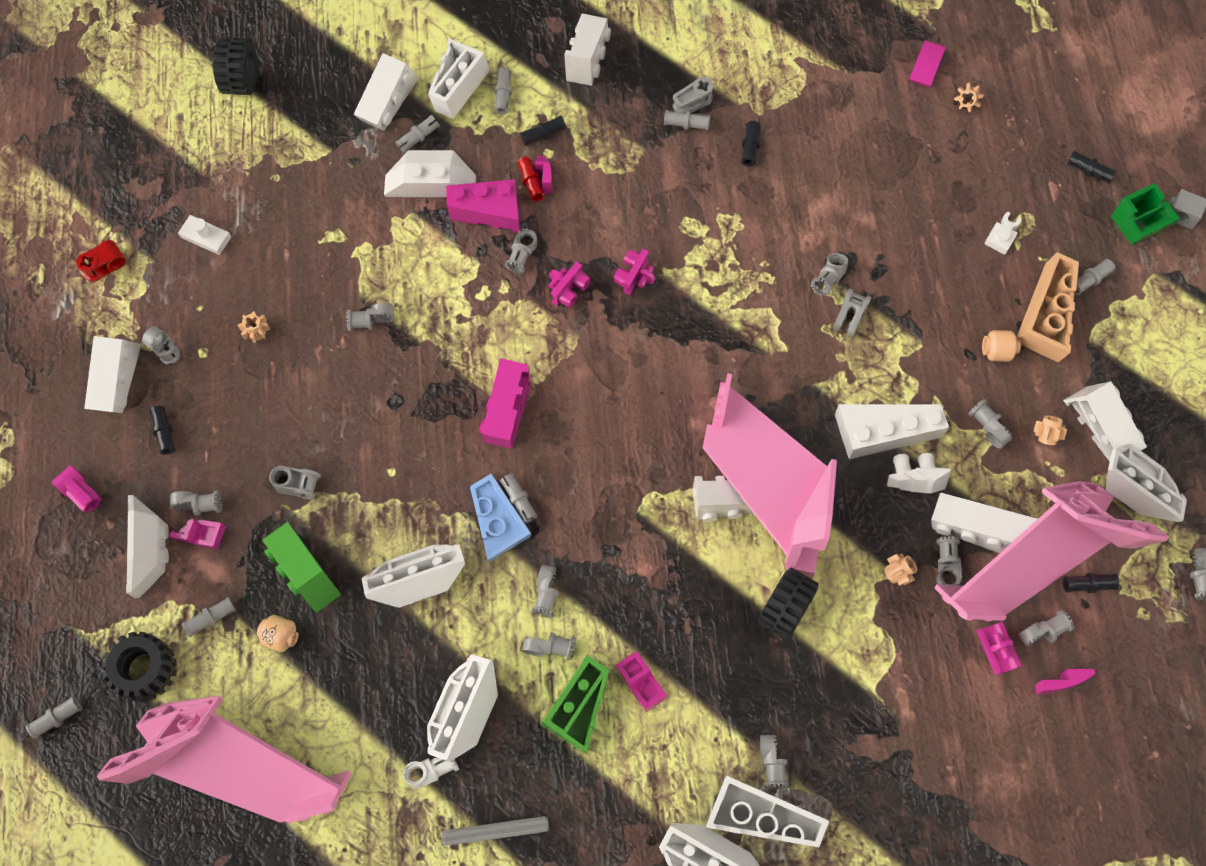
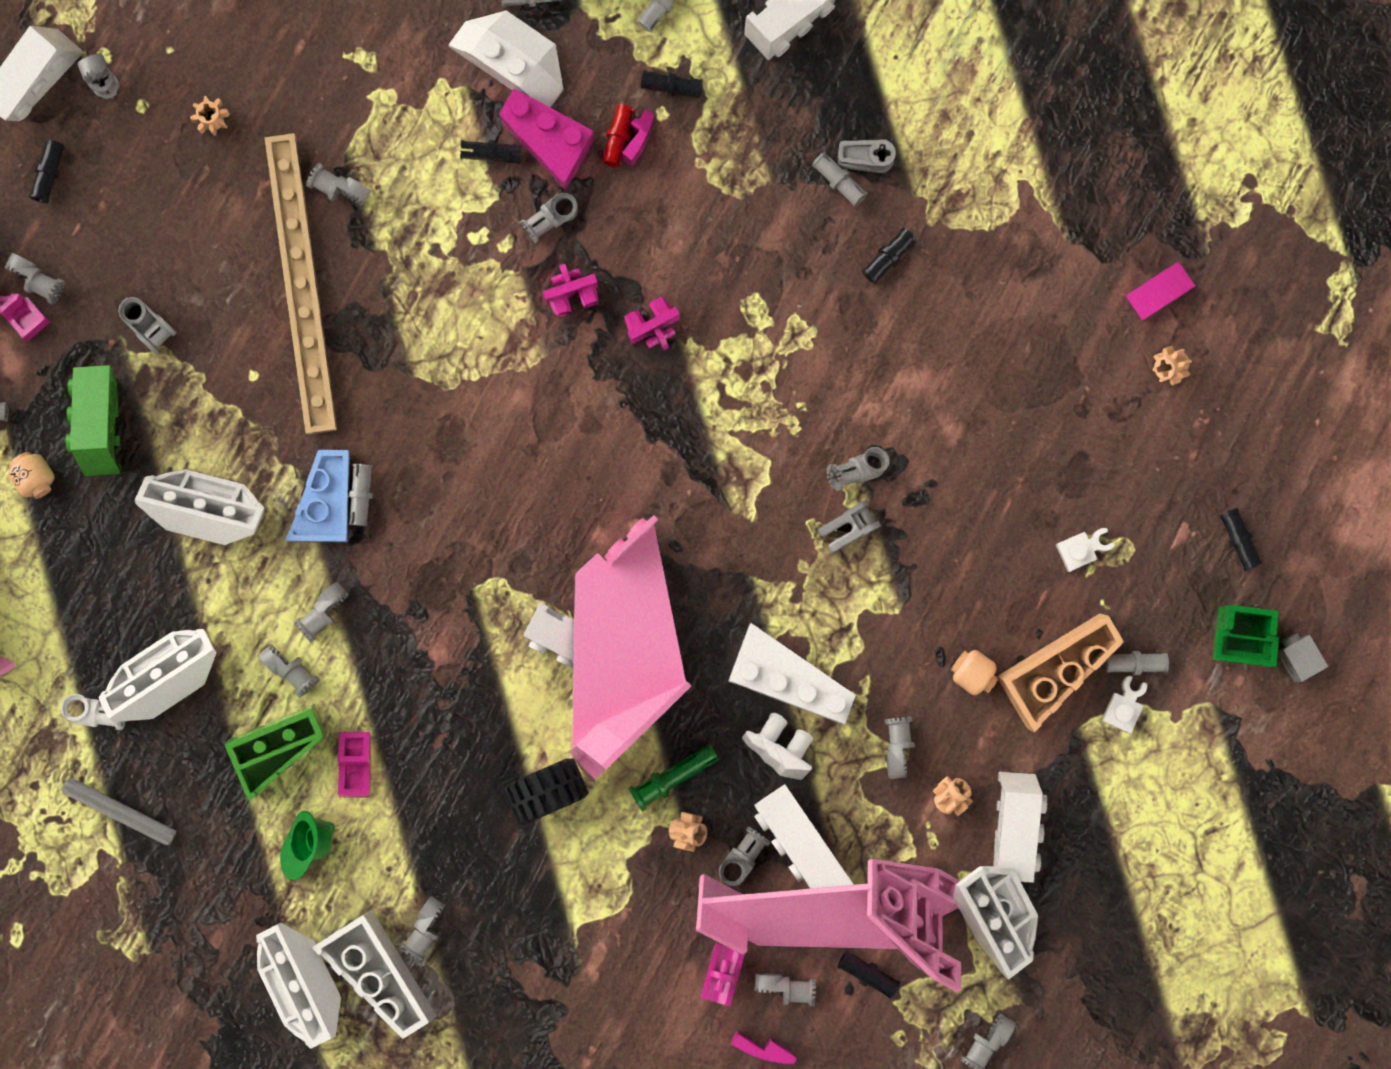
camera: 25 degrees right, 15 degrees up
dark pink wedge [479,358,532,449] -> none
none -> tan plate [264,133,337,435]
none -> green piece [280,811,335,880]
none -> black pin [460,140,522,164]
none -> green pin [628,744,719,812]
none -> white plate [1101,676,1147,734]

